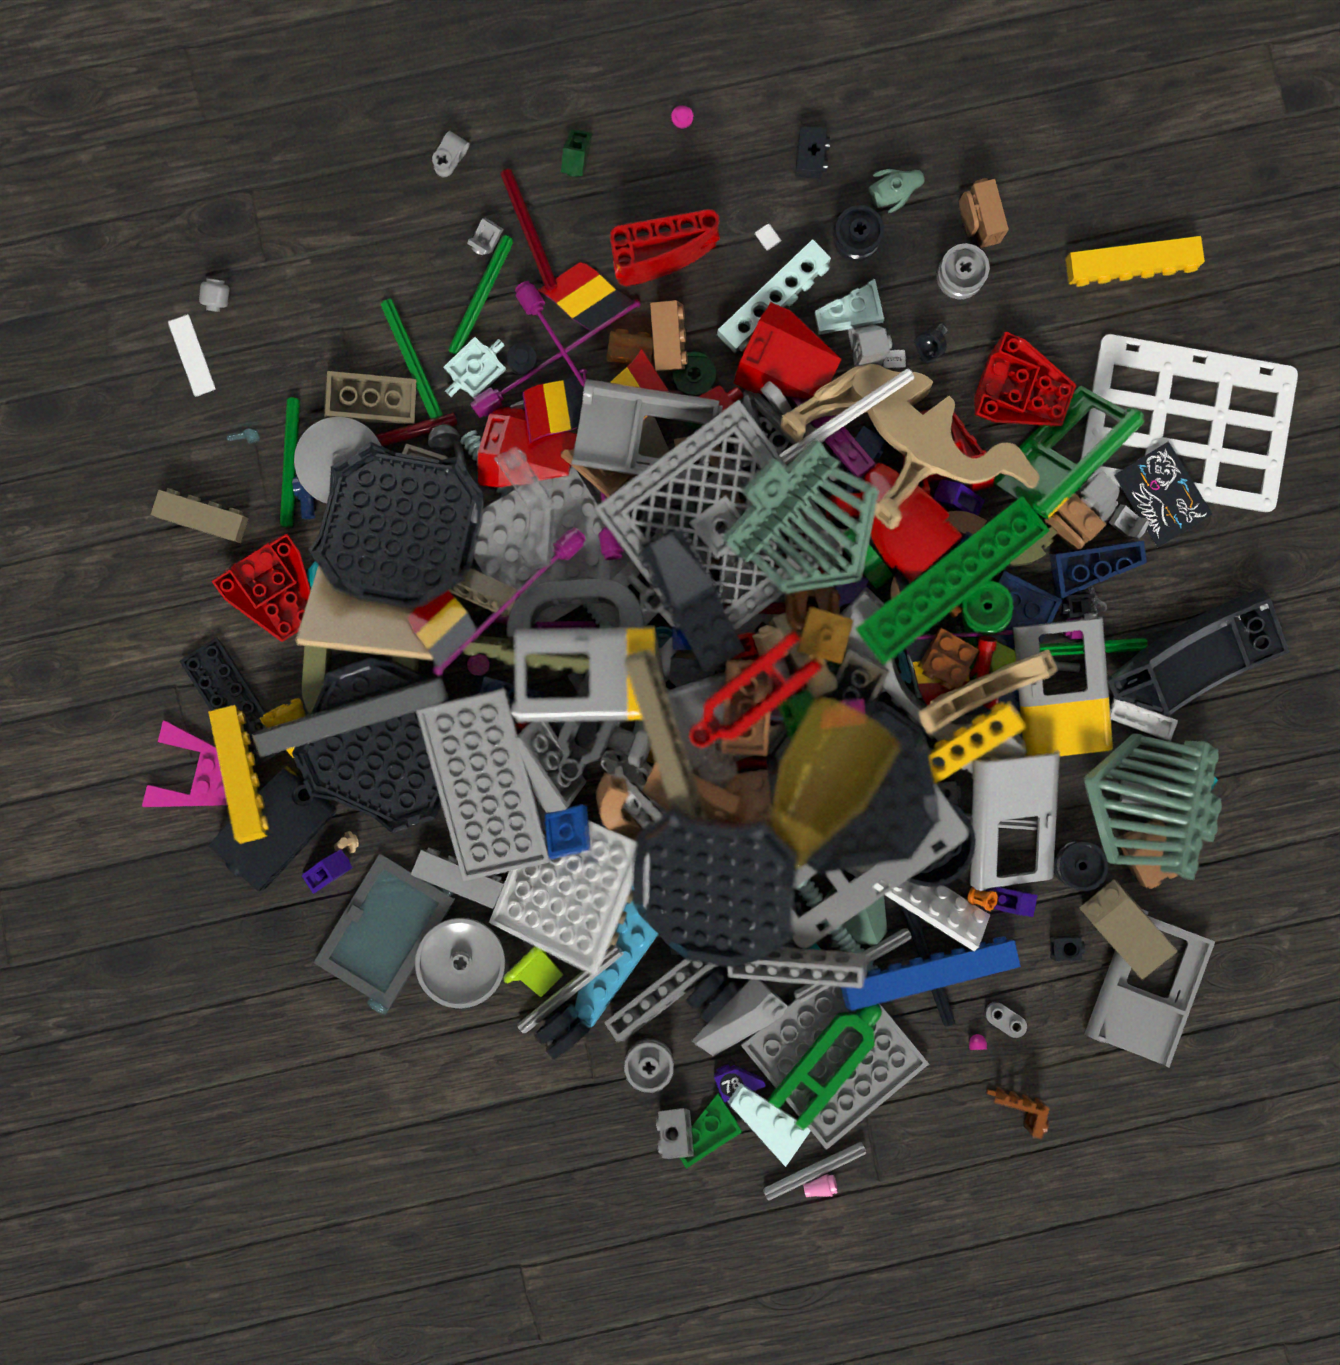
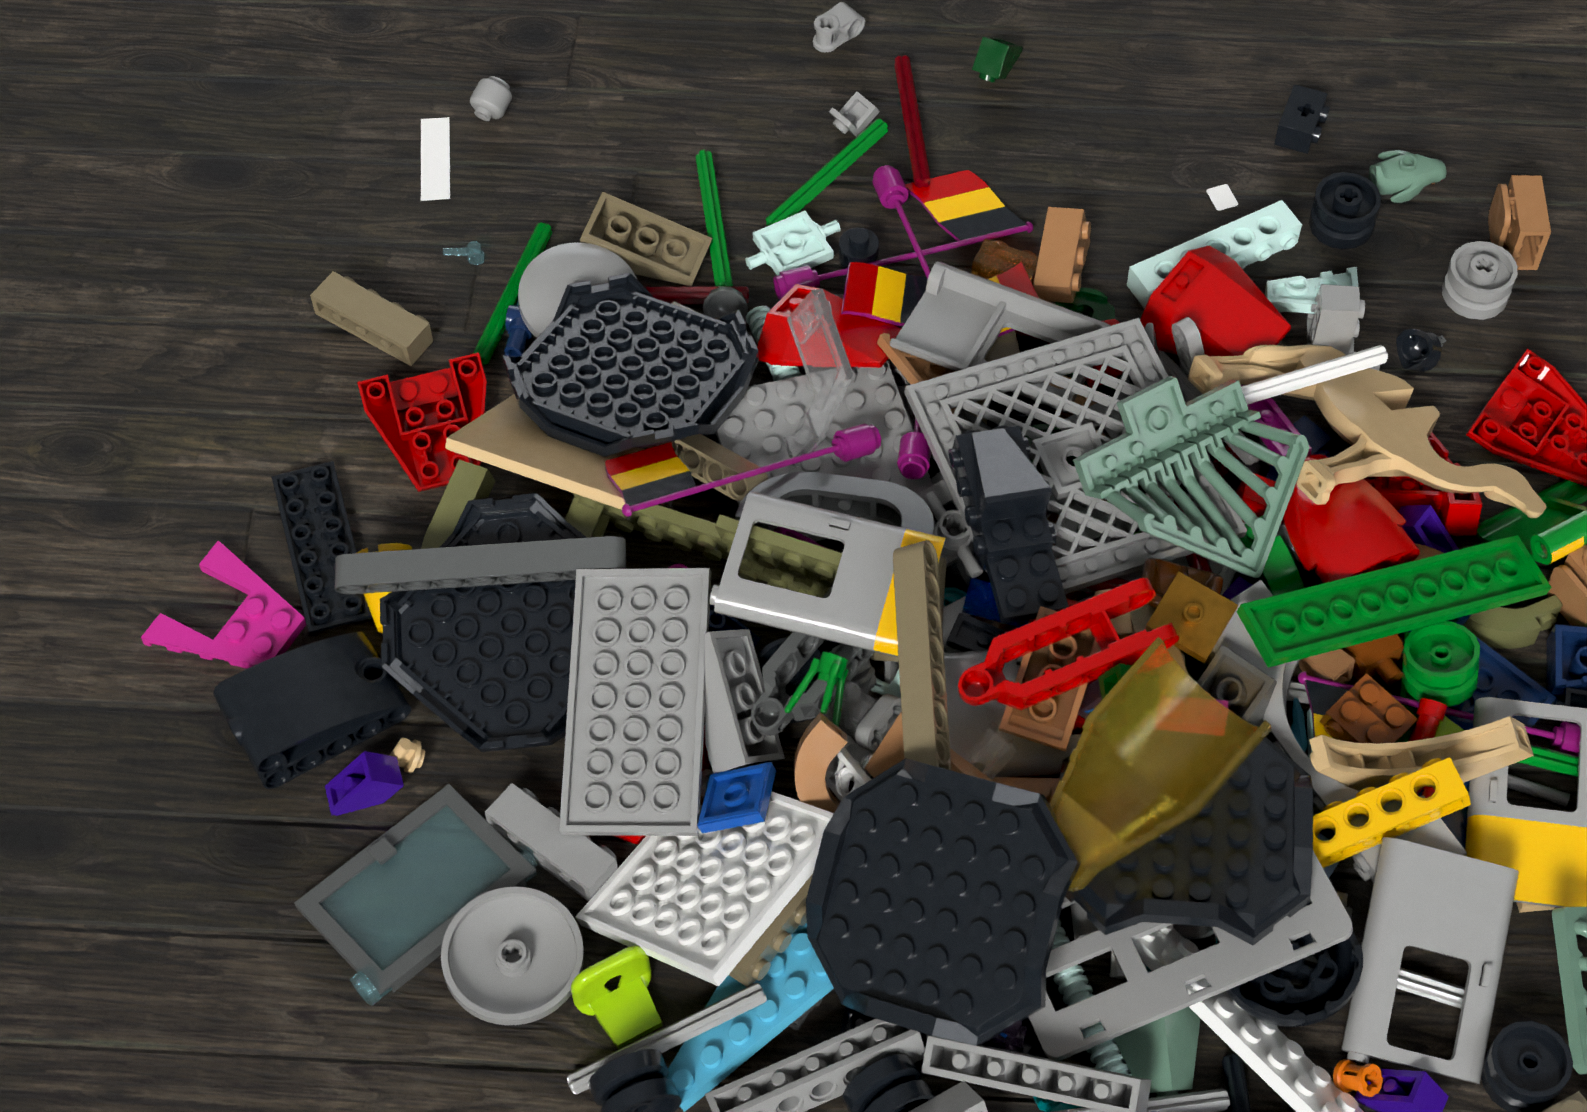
camera: 15 degrees right, 30 degrees down
yellow brick [209,705,269,844] -> none
red panel [610,210,720,286] -> none
dark pink plate [672,106,693,128] -> none
none -> green plant [784,651,849,727]

